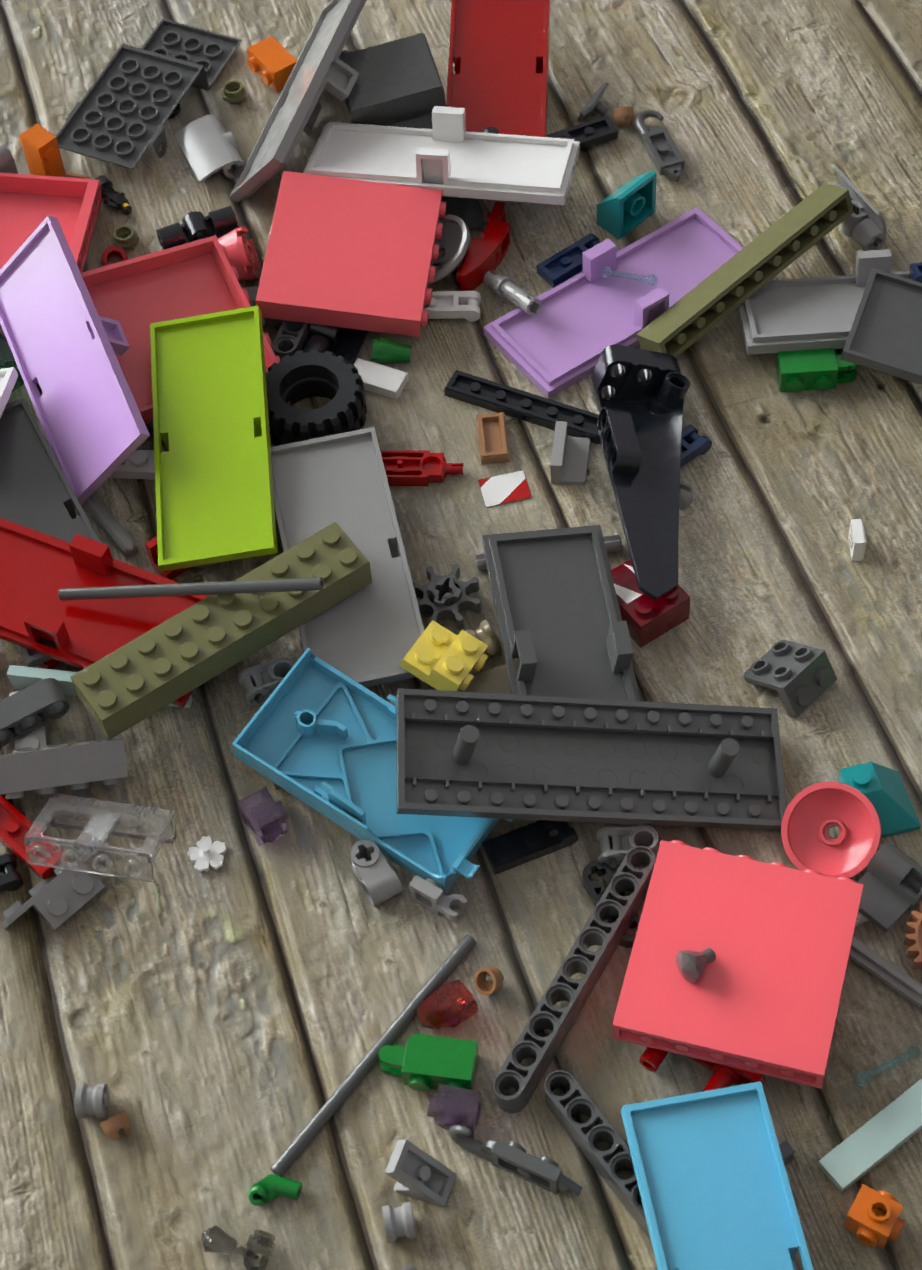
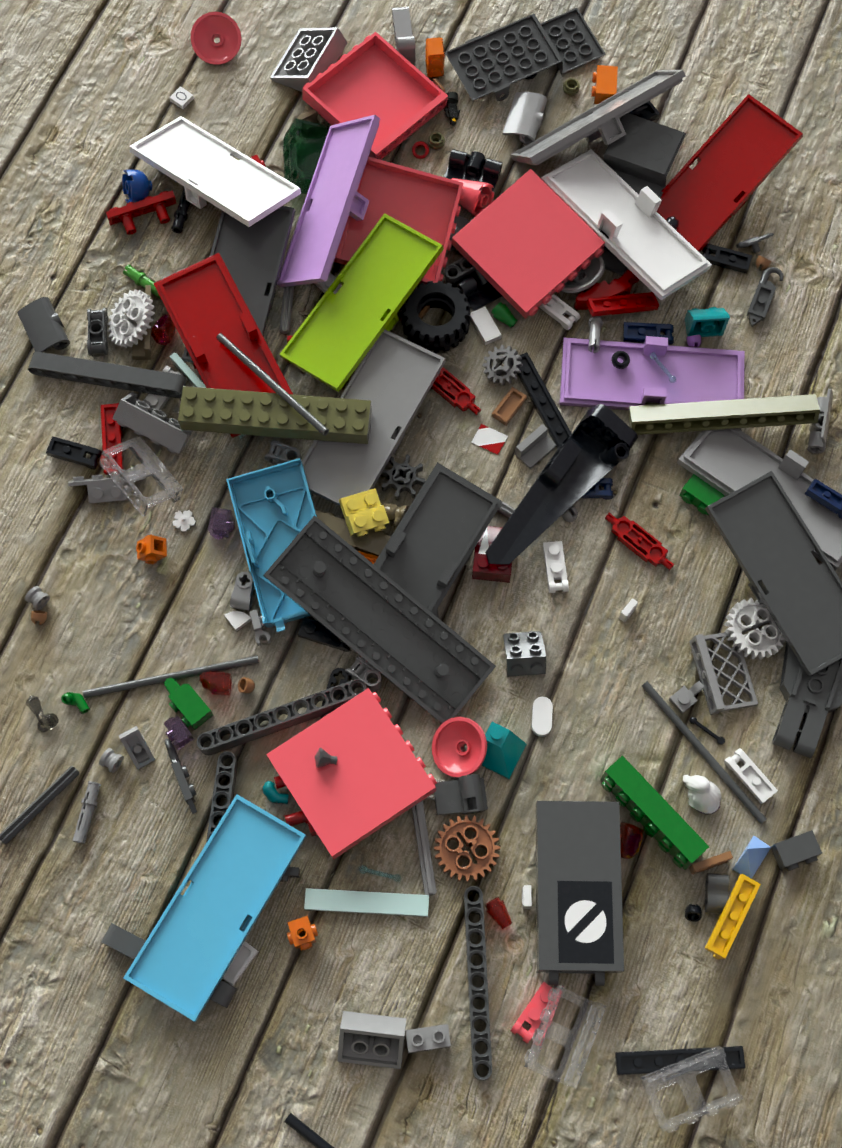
camera: 35 degrees right, 15 degrees up
none -> orange brick [136,535,167,564]
none -> white tile [224,611,251,631]
none -> teal arm [262,781,289,804]
none -> light grey gear [482,345,523,385]
none -> white tile [532,697,553,737]
none -> white plate [543,541,569,593]
none -> red plate [586,292,659,317]
none -> red piece [605,512,675,571]
none -> black plate [611,351,630,369]
none -> medium lavender hinge [686,335,701,348]

